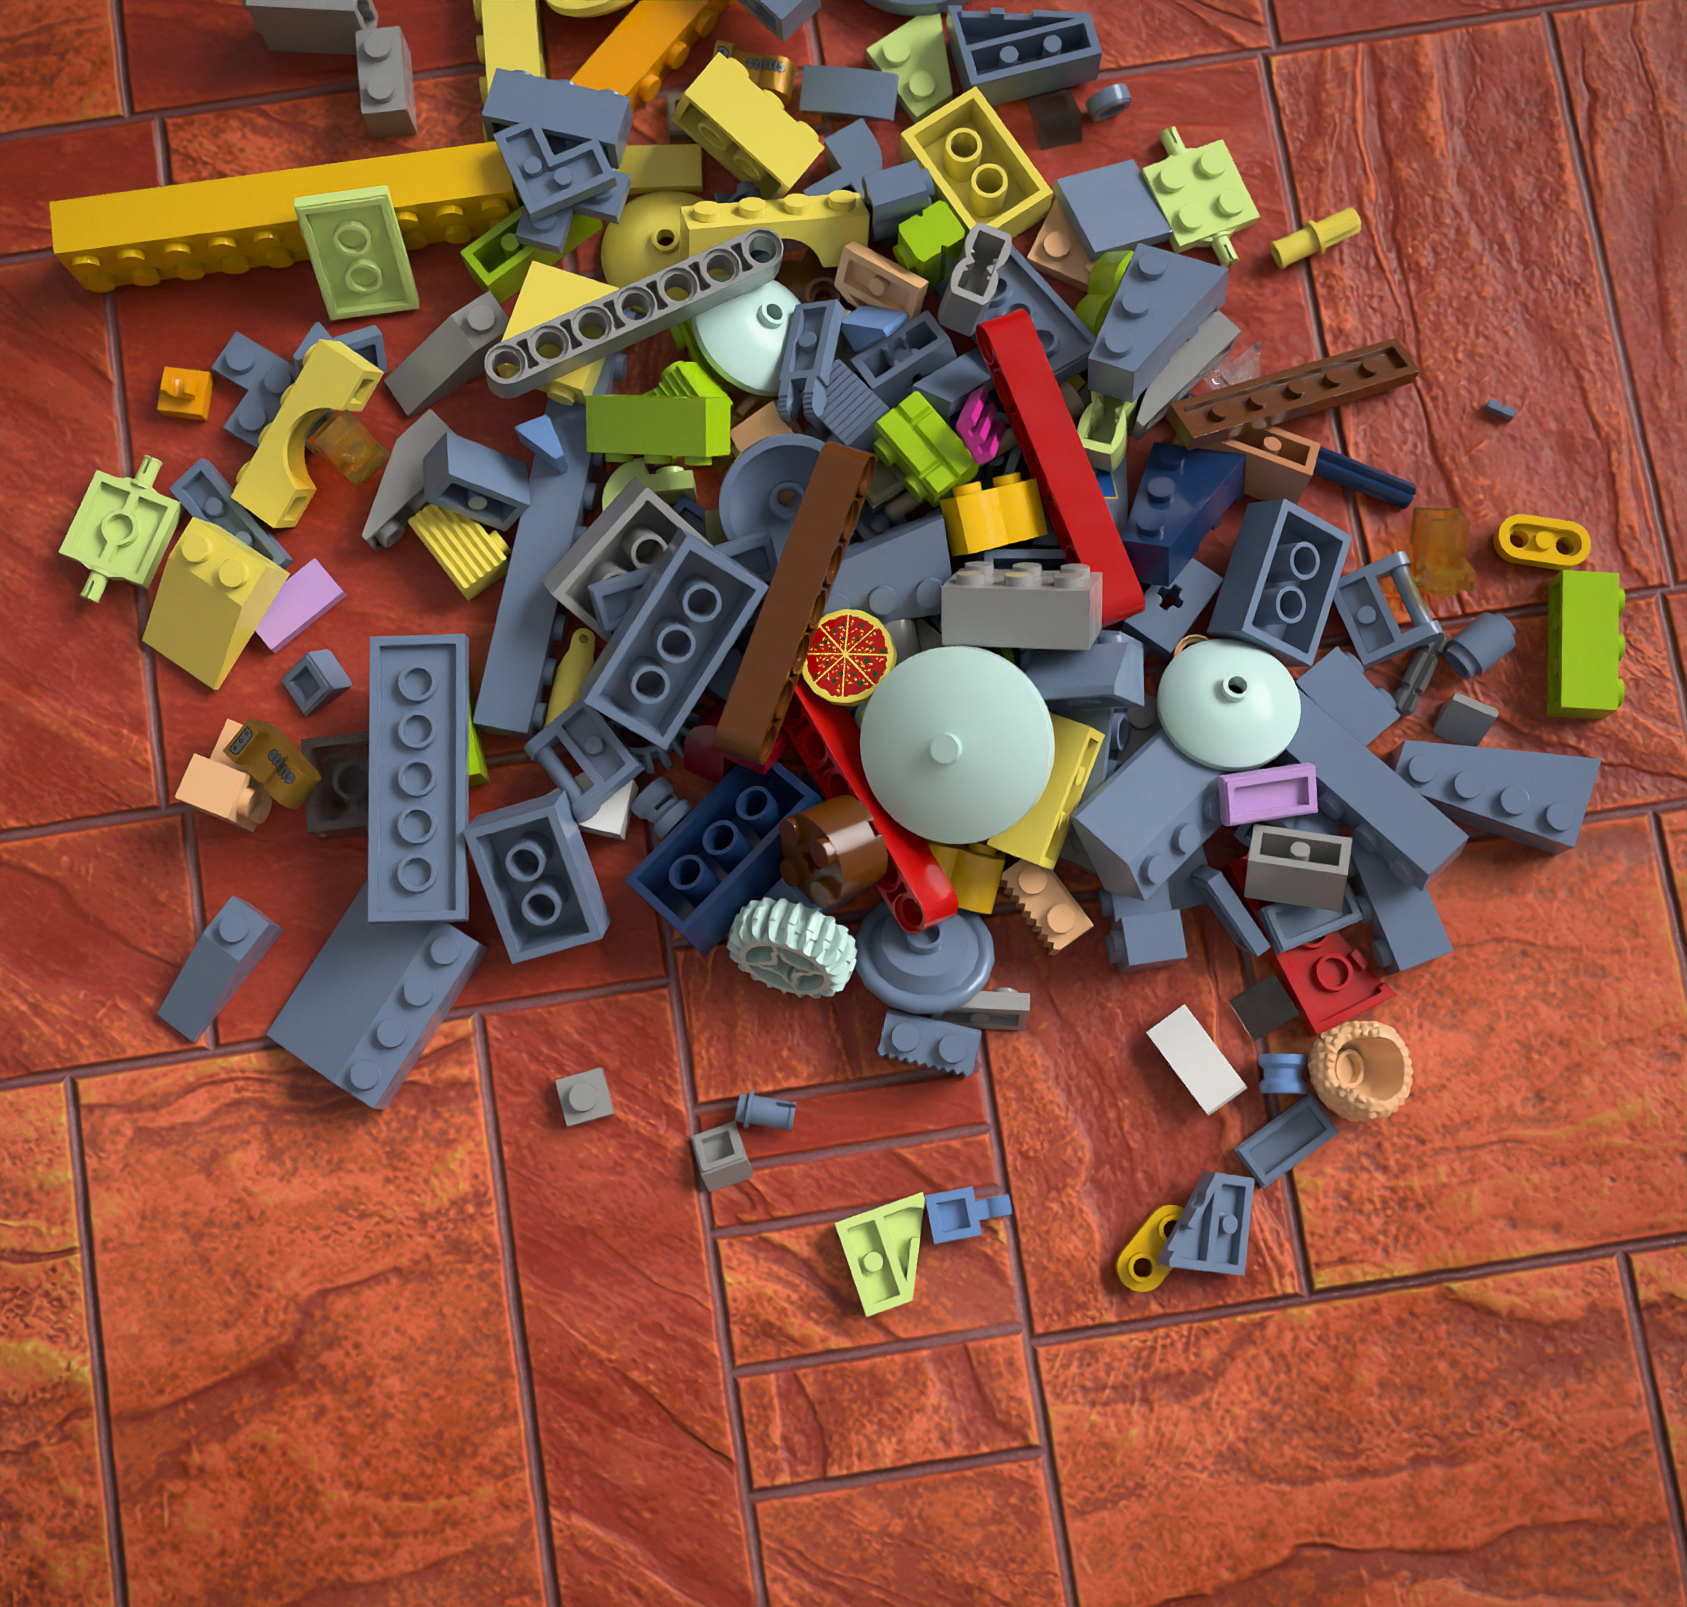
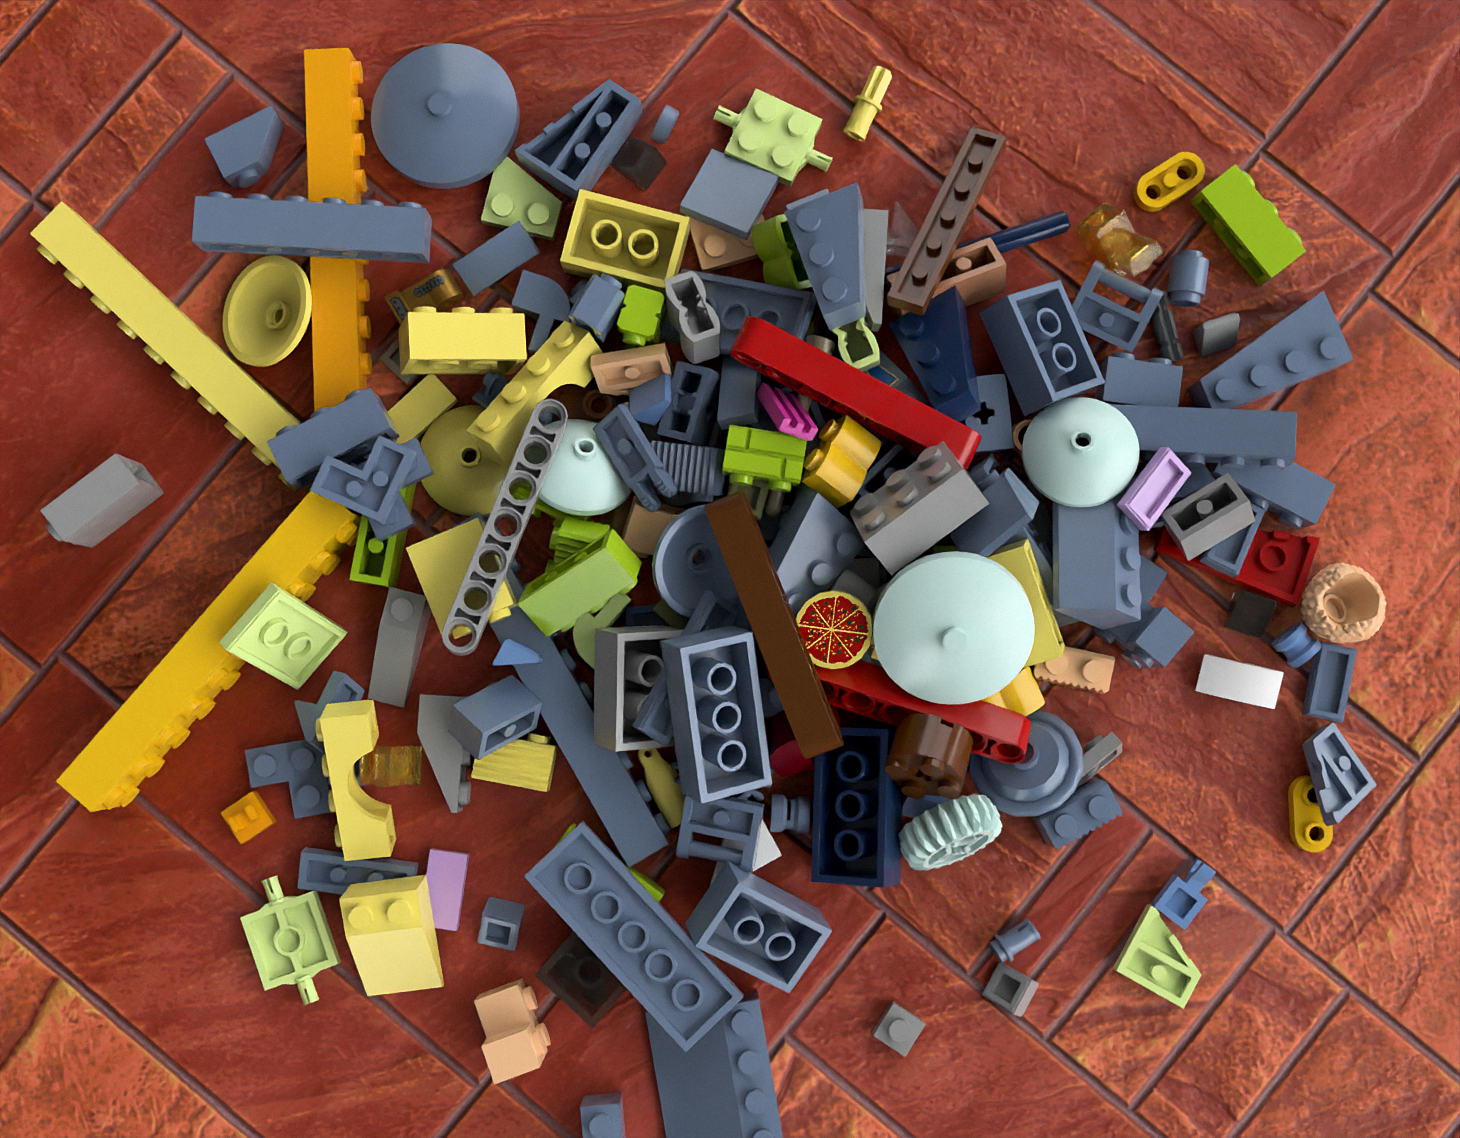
camera: 50 degrees left, 5 degrees up
pearl gold leg [223,718,321,810] -> none
light grey brick [355,26,417,139] -> none
sand blue tile [1190,864,1271,957] -> none
sand blue piece [1484,399,1517,421] -> none

